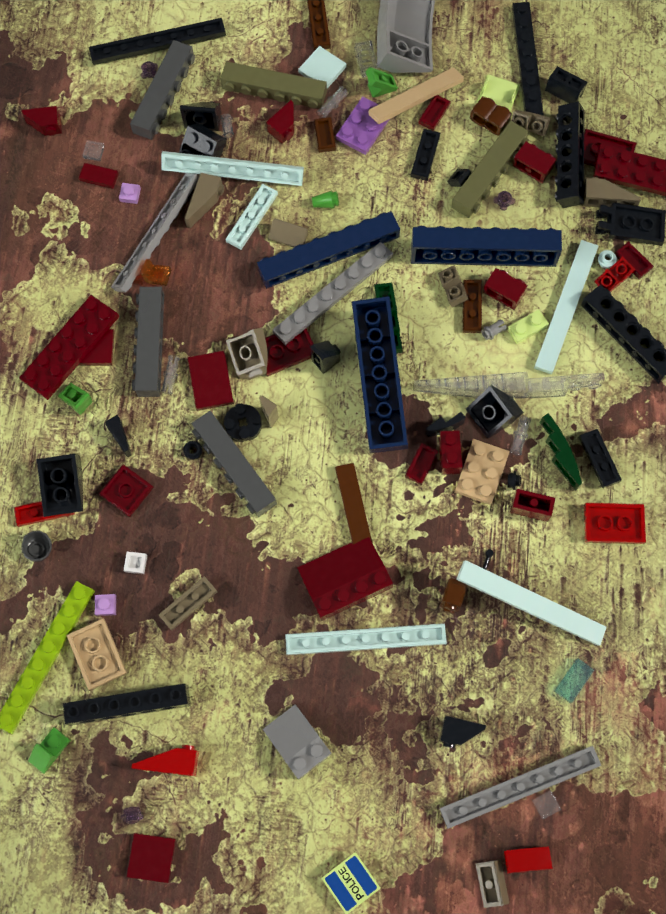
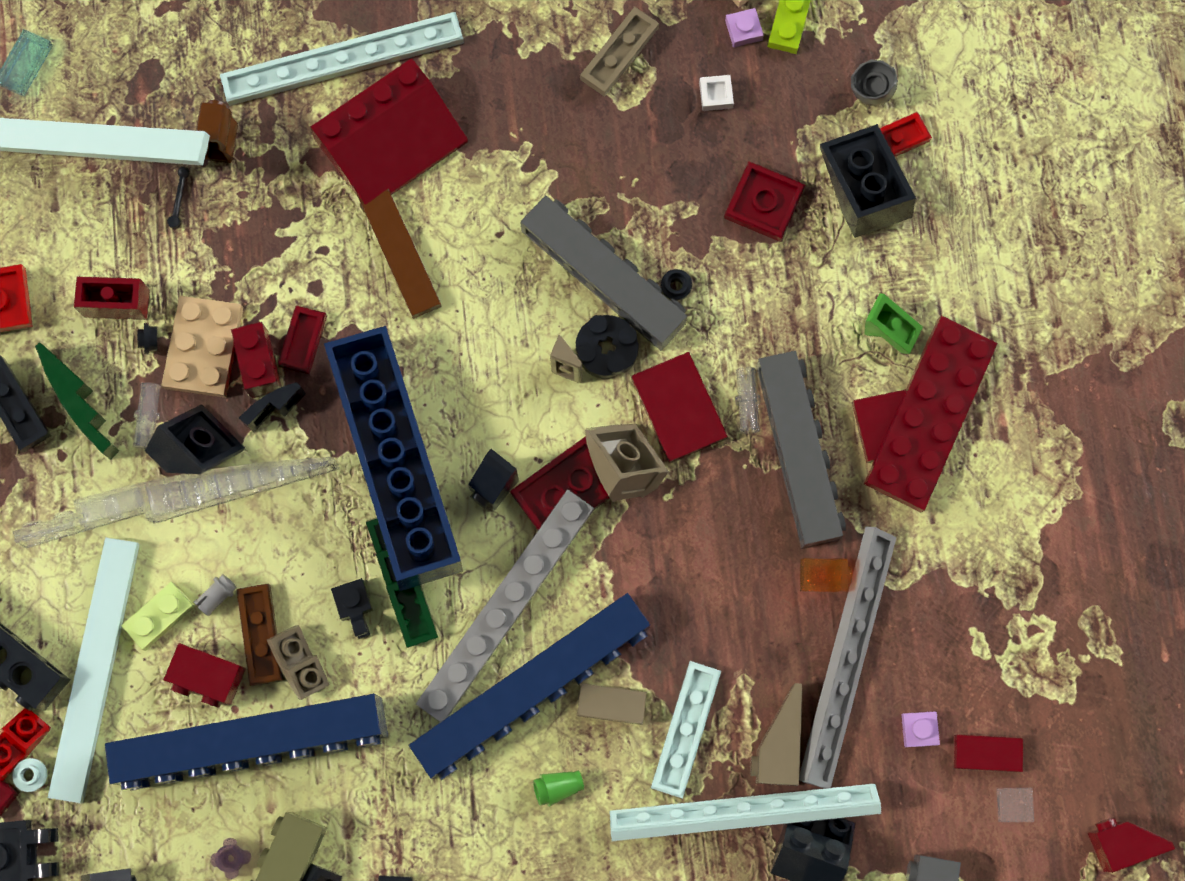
camera: 165 degrees right, 5 degrees up
black slope [105,415,132,458] -> none
none -> black plate [331,578,373,640]

